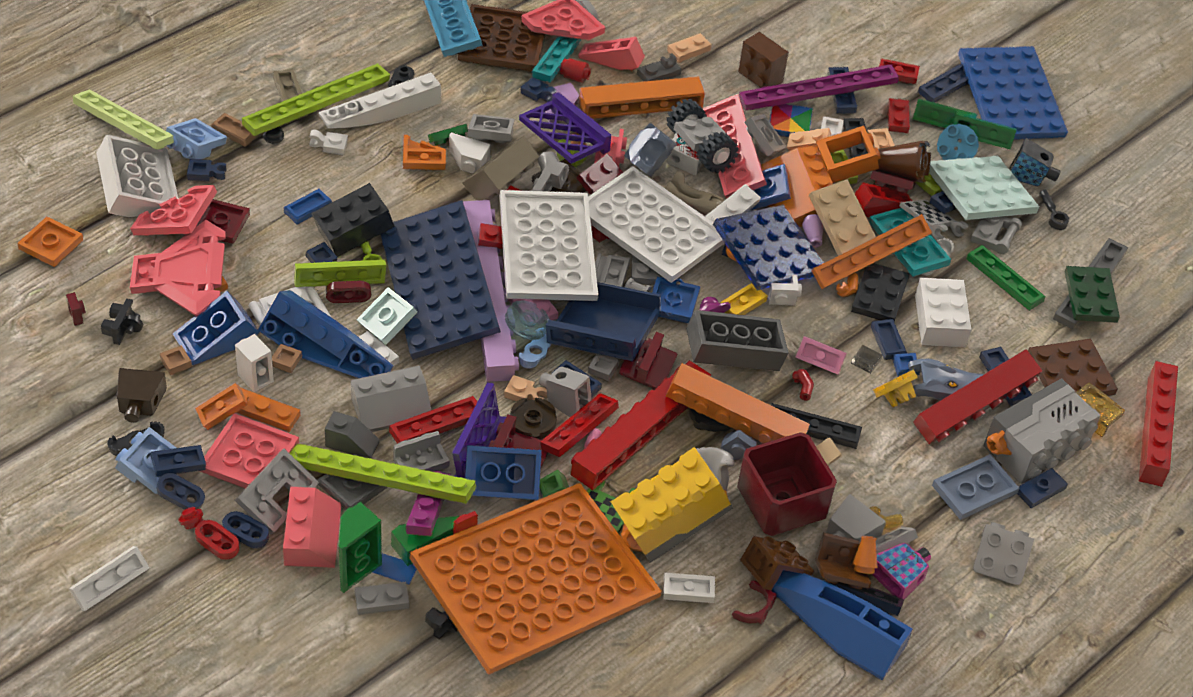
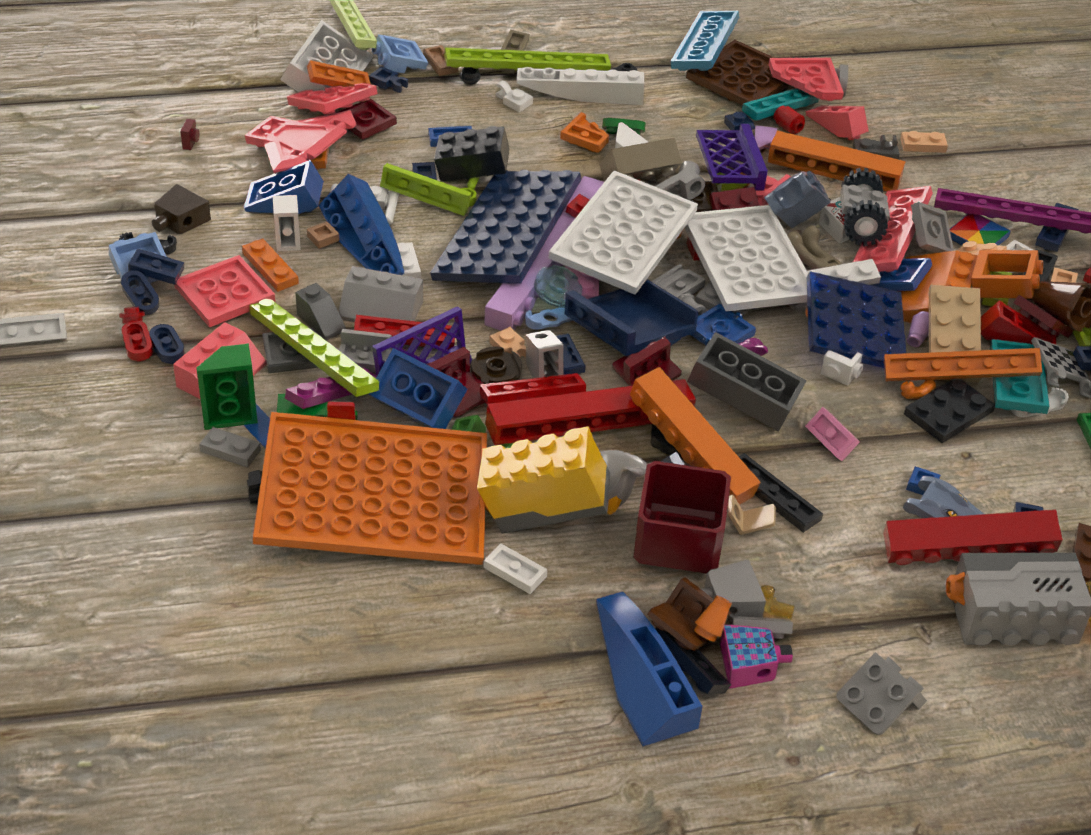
camera: 35 degrees right, 5 degrees down
orange plate [17,217,84,267] -> none
black hips [101,298,144,345] -> none
medium nougat plate [160,345,192,375] -> none
orange plate [195,383,248,430] -> none
light grey plate [234,449,319,535] -> none
dark red plate [326,280,372,304] -> none
light aqua plate [357,287,417,345] -> none
light grey plate [468,114,515,143] -> none
light grey plate [588,354,621,381] -> none
yellow plate [720,282,768,315] -> none
dark red cap [732,580,777,625] -> none
reddish brown brick [738,31,789,88] -> none
reddish brown bracket [740,536,814,590] -> none
red arm [792,369,814,401] -> none
clear smoke tile [851,345,882,374] -> none
dark blue tile [871,319,907,360] -> none
yellow plate [873,369,918,407] -> none
white brick [915,278,971,347] -> none
sand blue plate [932,454,1019,520] -> none
dark blue plate [1017,468,1068,509] -> none
none -> orange plate [307,60,371,88]

